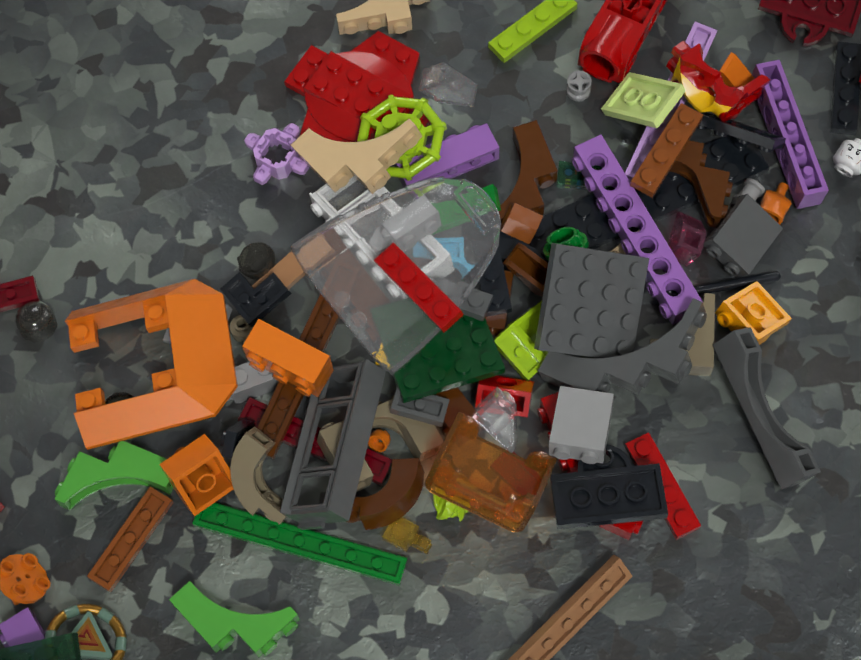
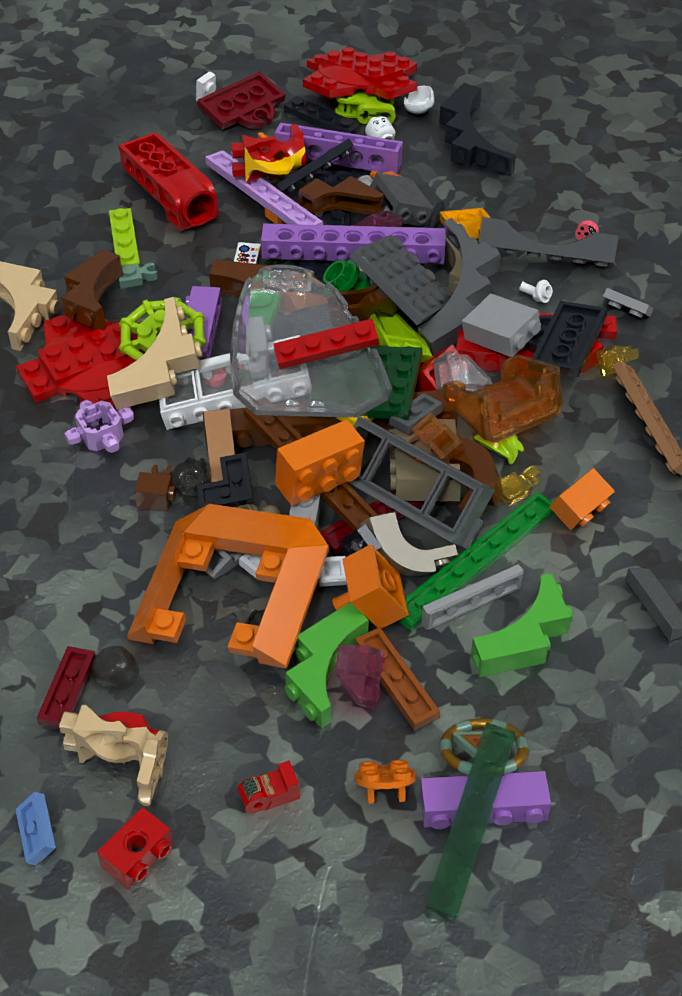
camera: 65 degrees left, 20 degrees down
clear slope [419,62,478,107] -> none
light grey wheel [566,70,592,102] -> none
yellowish green plate [601,72,686,129] -> none
dark orange plate [630,103,704,198] -> none
none -> reddish brown arch [61,249,123,330]
none -> sand green plate [118,263,158,289]
none -> reddish brown brick [134,465,176,512]
none -> tile [234,242,261,264]
none -> white brick [318,556,347,587]
none -> clear pink slope [335,645,384,710]
none -> clear orange brick [412,412,465,463]
none -> light grey tile [421,564,524,630]
none -> white plate [519,280,553,303]
none -> orange brick [549,468,615,530]
none -> coral tile [575,220,599,240]
none -> clear yellow plate [597,344,639,376]
none -> light grey plate [603,288,654,318]

